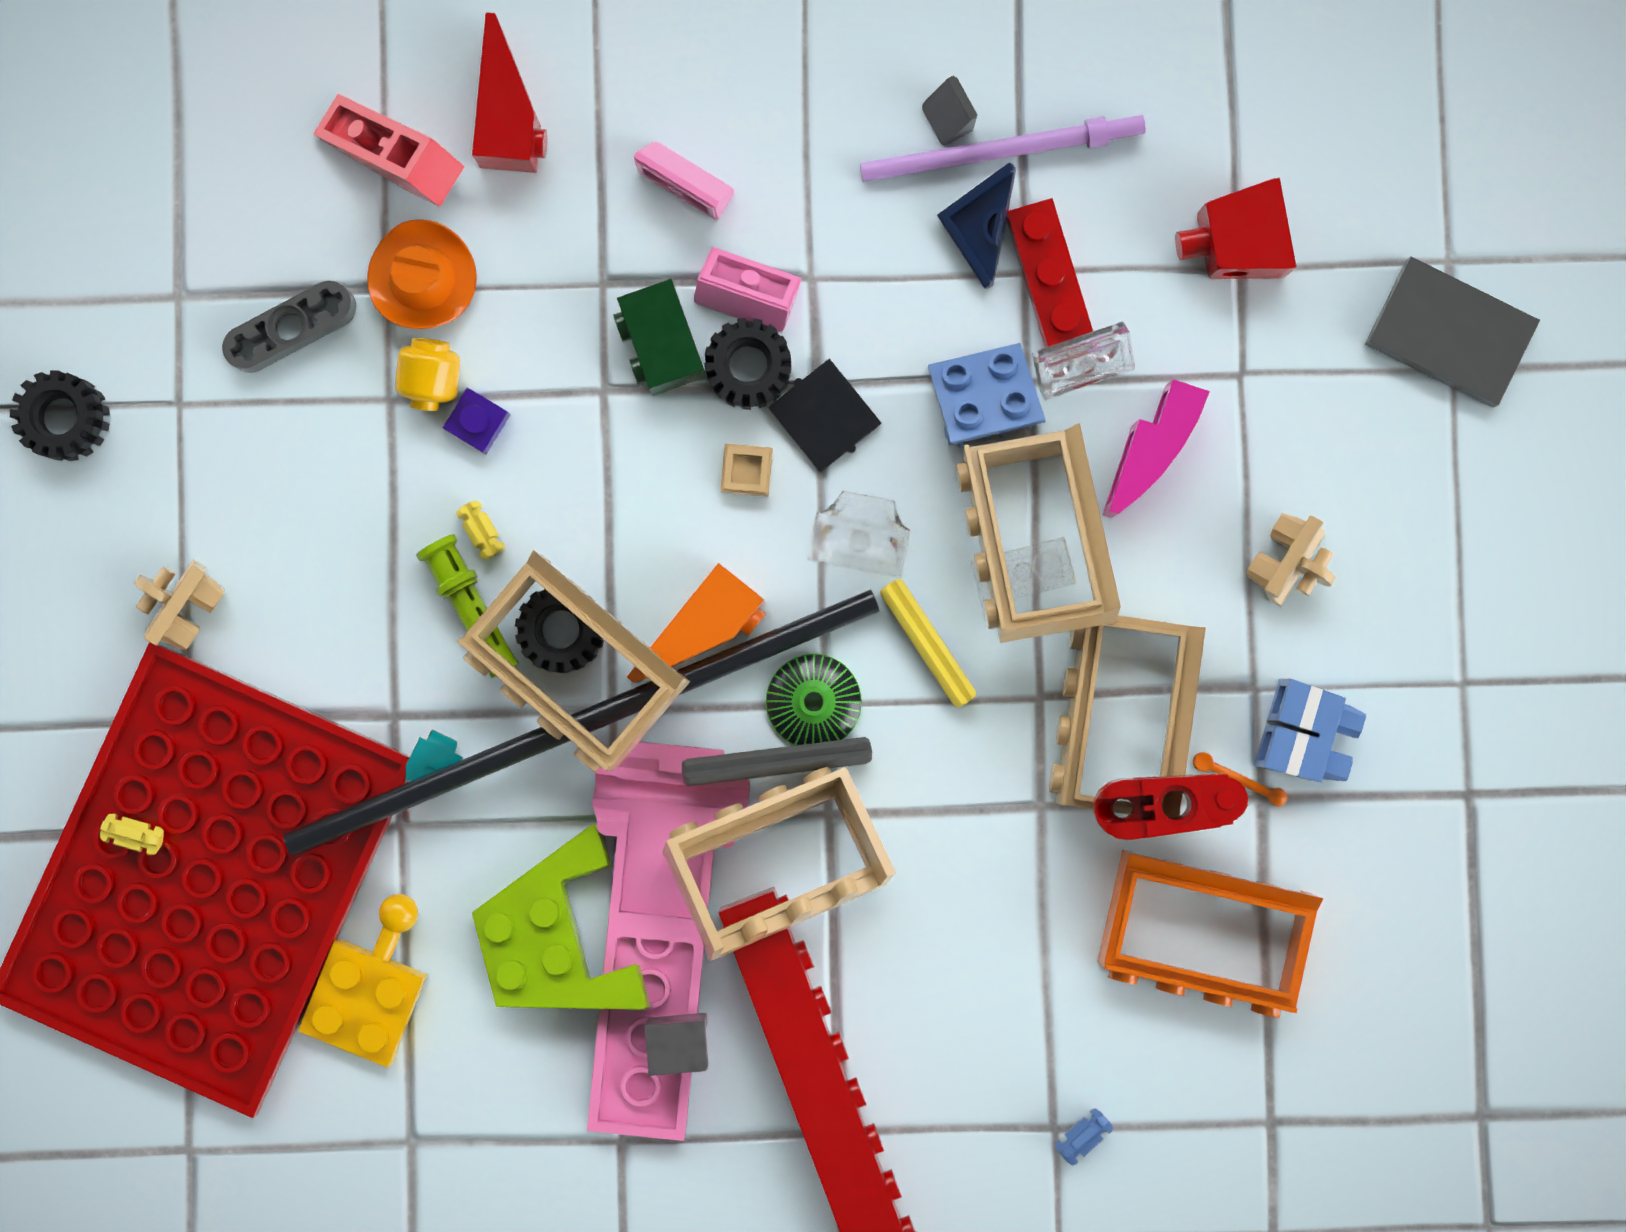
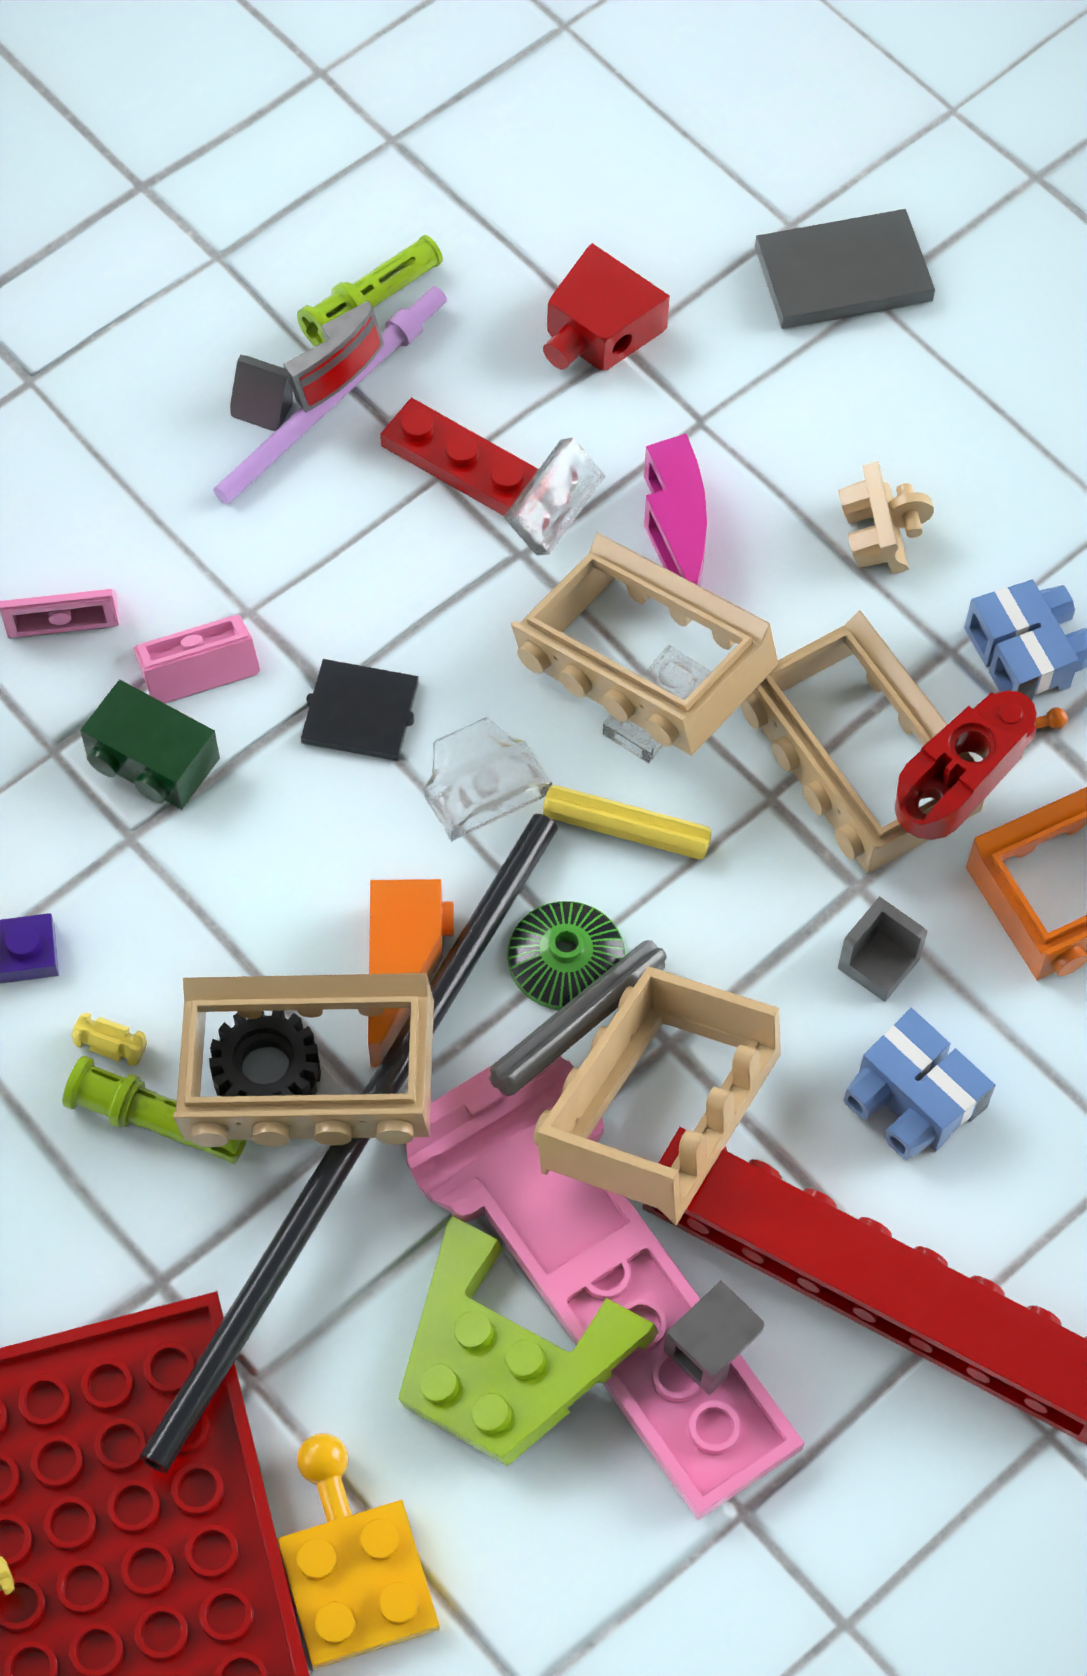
camera: 40 degrees left, 25 degrees down
teal piece [406,729,463,781] -> none
black tyre [704,318,791,410] -> none
tan tile [720,444,773,497] -> none
medium blue hinge [928,343,1046,447] -> none
dark blue tile [937,162,1016,289] -> none
none -> slope [283,301,384,413]
none -> lime pin [297,235,443,347]
none -> flat silver panel [838,896,927,1002]
none -> medium blue hips [843,1007,996,1160]

